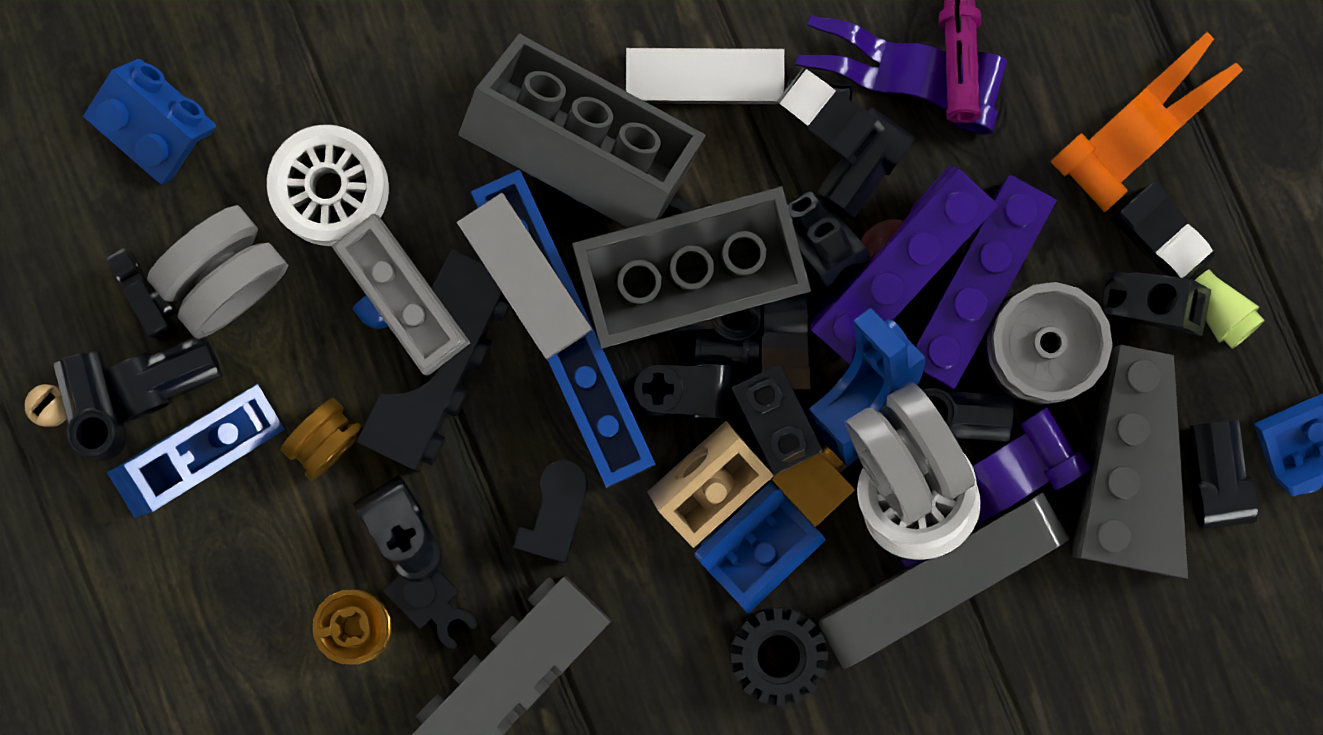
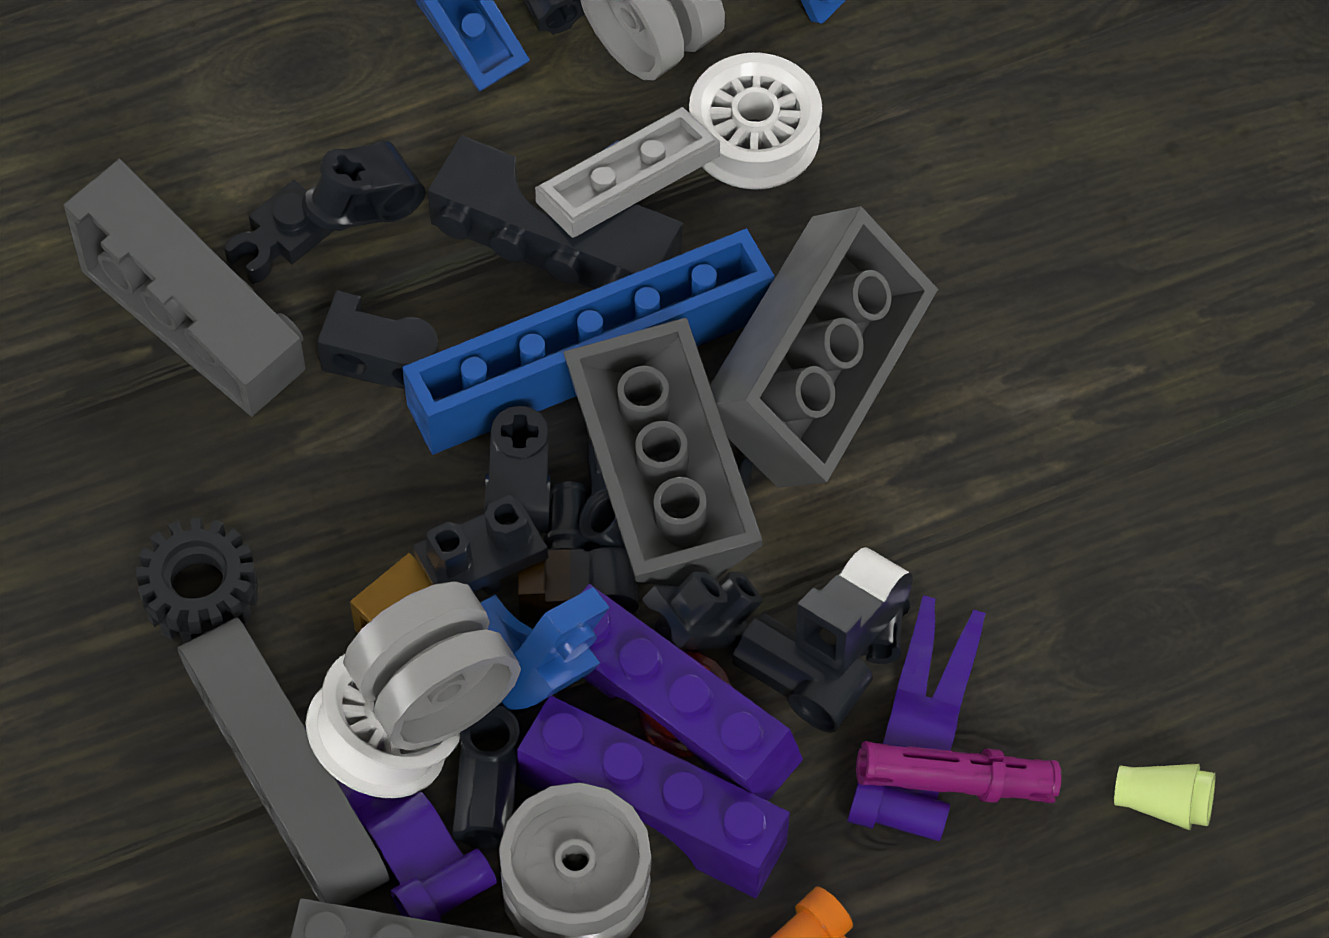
camera: 90 degrees right, 25 degrees down
pearl gold wheel [280,398,364,481] -> none
pearl gold wheel [313,590,392,664] -> none
light grey tile [457,193,593,360] -> none
white tile [626,48,784,104] -> none
tan brick [647,421,774,548] -> none
blue bracket [694,482,826,614] -> none

